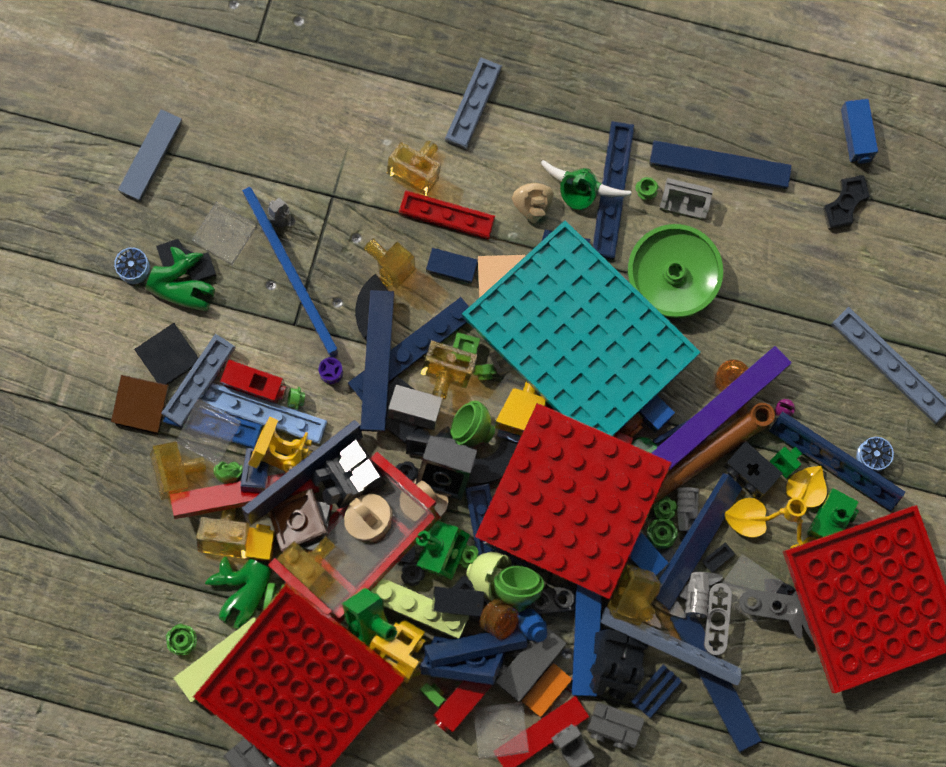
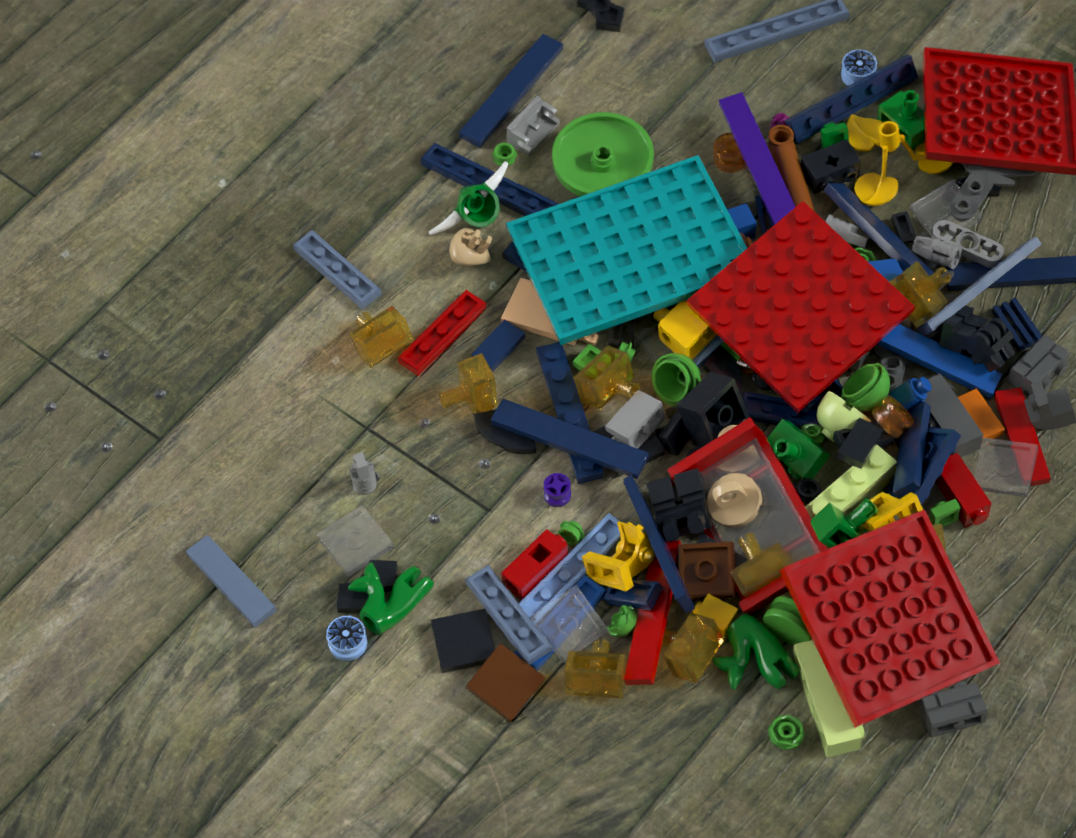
camera: 60 degrees left, 20 degrees down
blue tile [242,186,338,357] -> none

